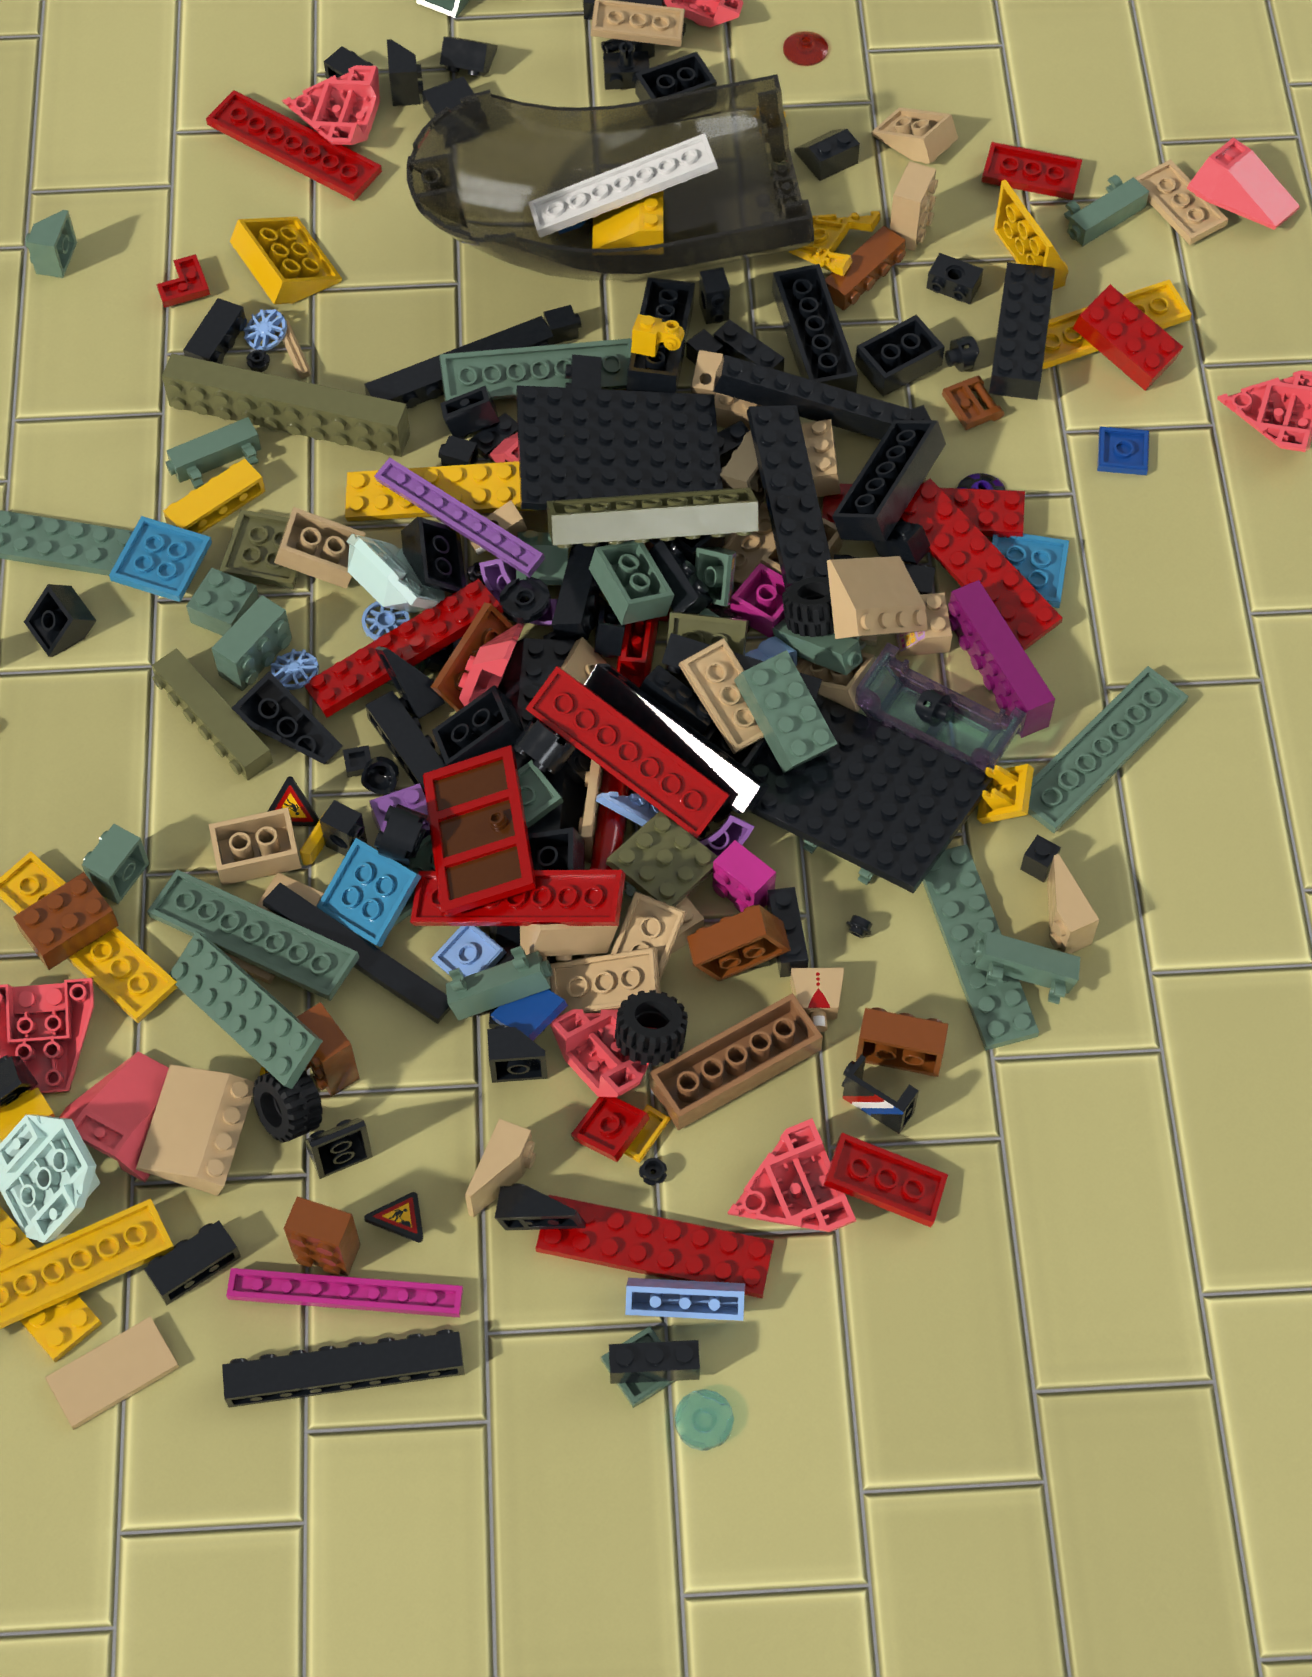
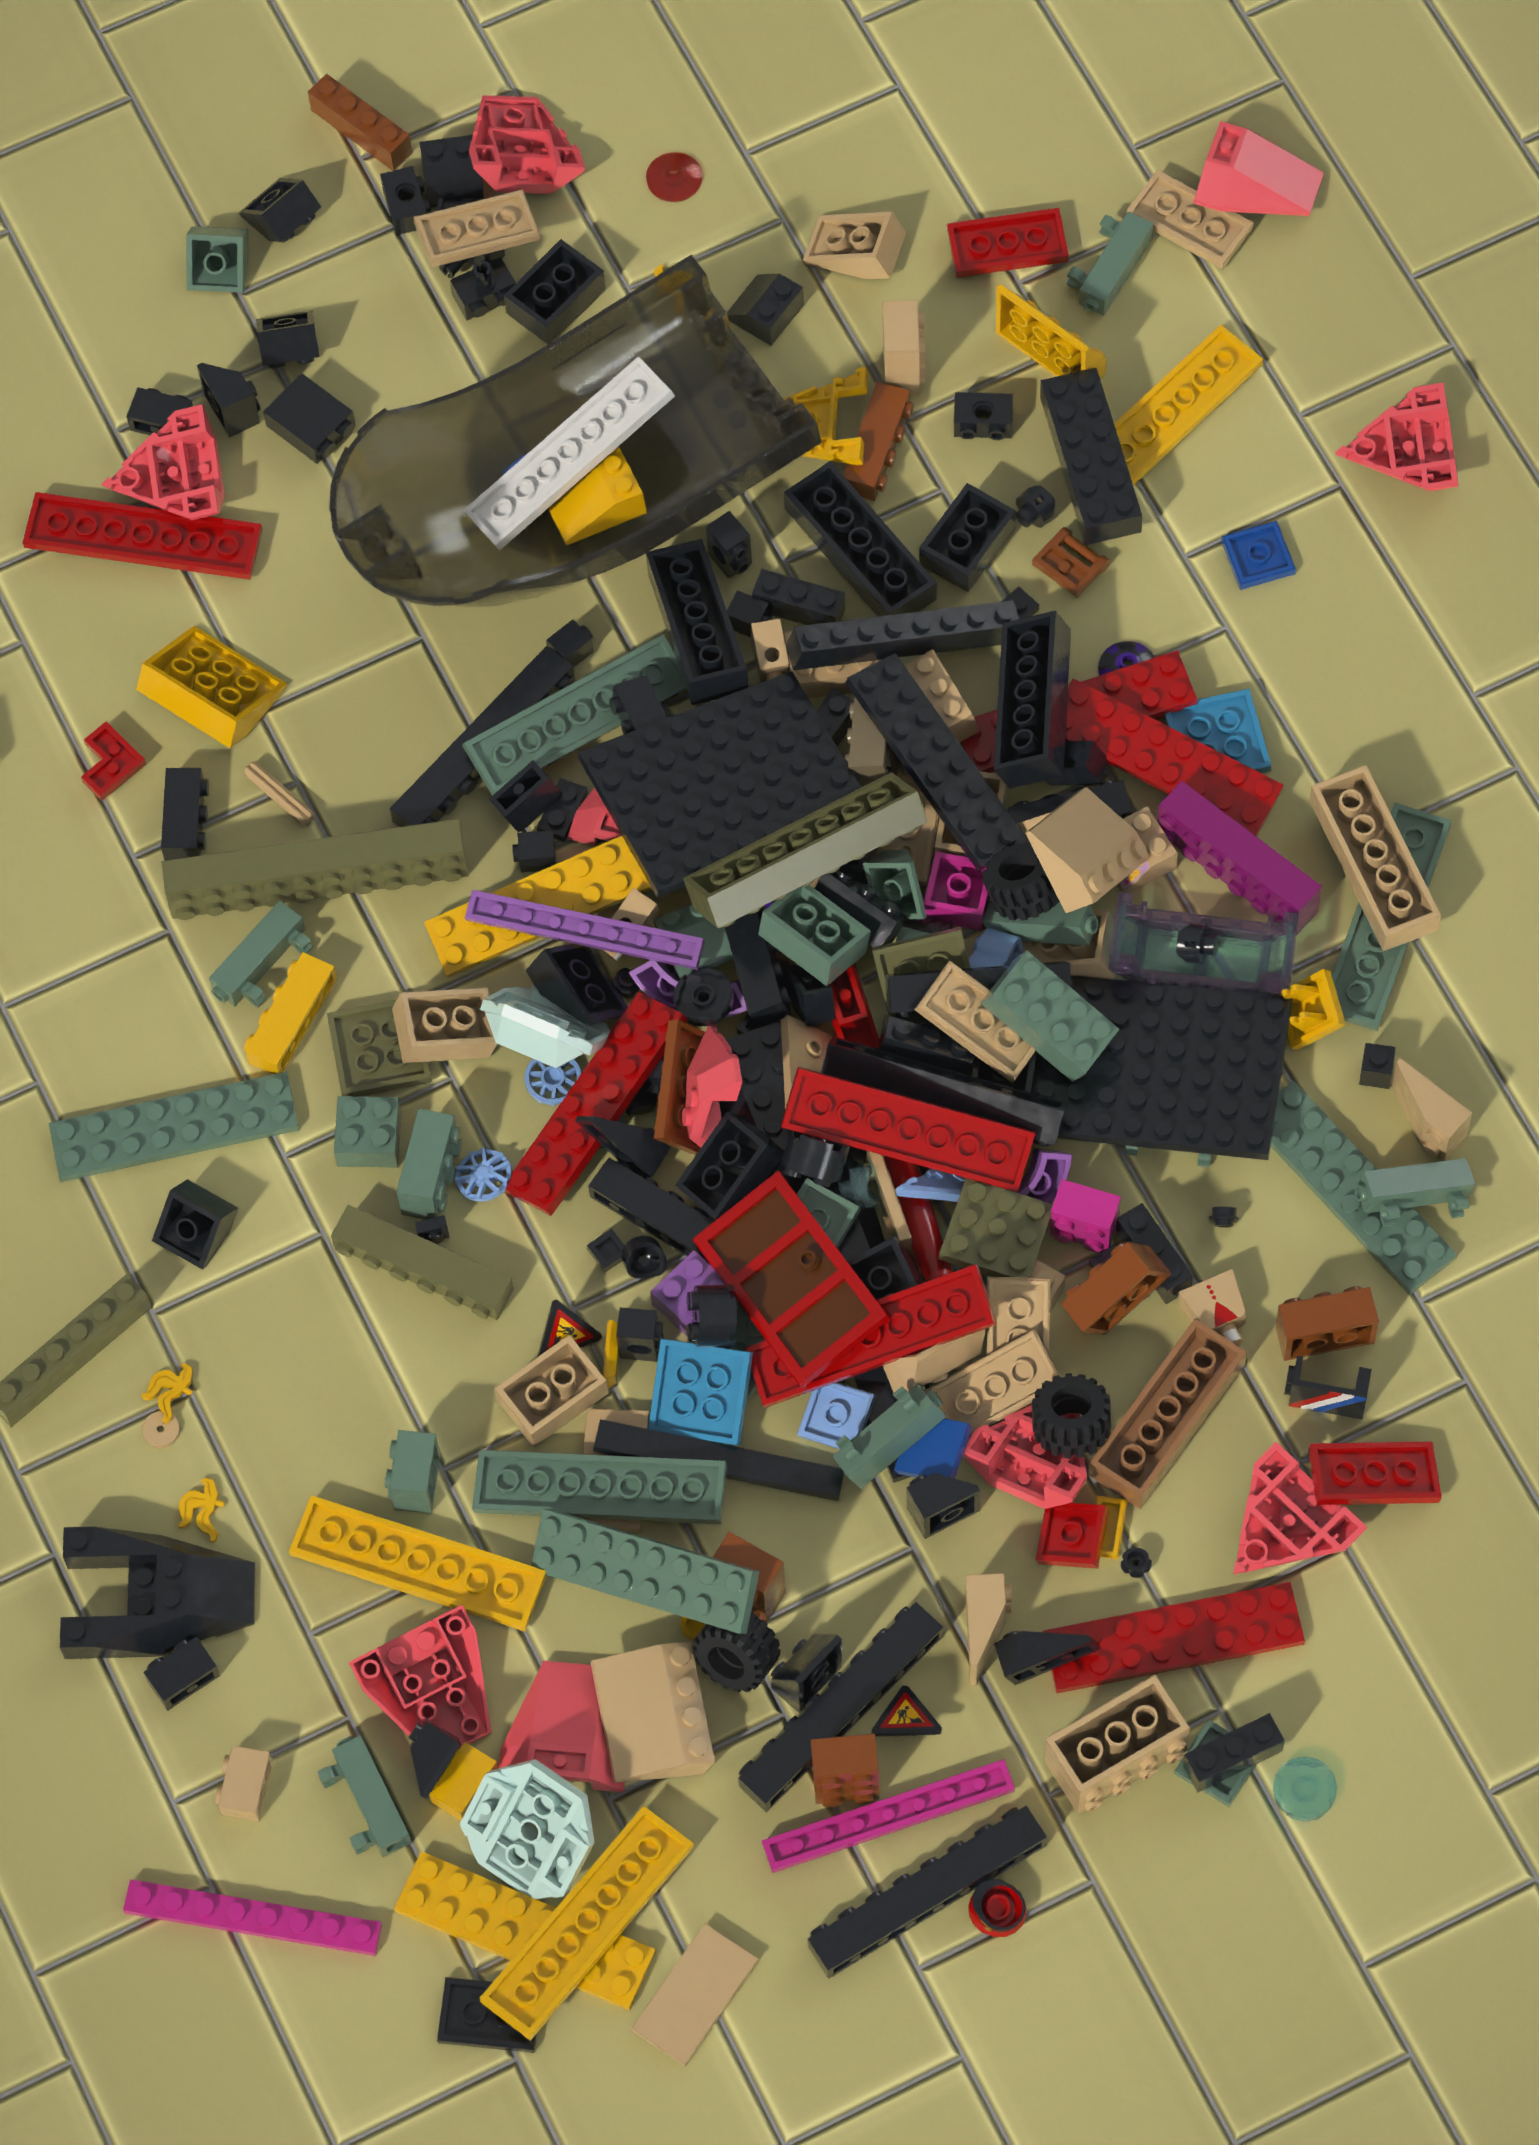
camera: 20 degrees left, 5 degrees up
dark orange brick [13,872,119,970] -> none
dark azure plate [109,516,212,602] -> none
black brick [144,1220,241,1306] -> none
black wedge [232,672,343,765] -> none
light blue wheel [244,309,287,351] -> none
black plate [246,350,270,372] -> none
light blue brick [625,1278,745,1321] -> none
yellow brick [631,314,685,357] -> none
red brick [1073,284,1183,391] -> none
none -> black plate [415,1215,450,1244]
none -> black brick [738,1602,943,1813]
none -> clear light blue piece [838,1165,880,1209]
none -> red piece [968,1879,1027,1937]
none -> tan brick [1044,1675,1190,1814]
none -> tan brick [1310,765,1441,952]

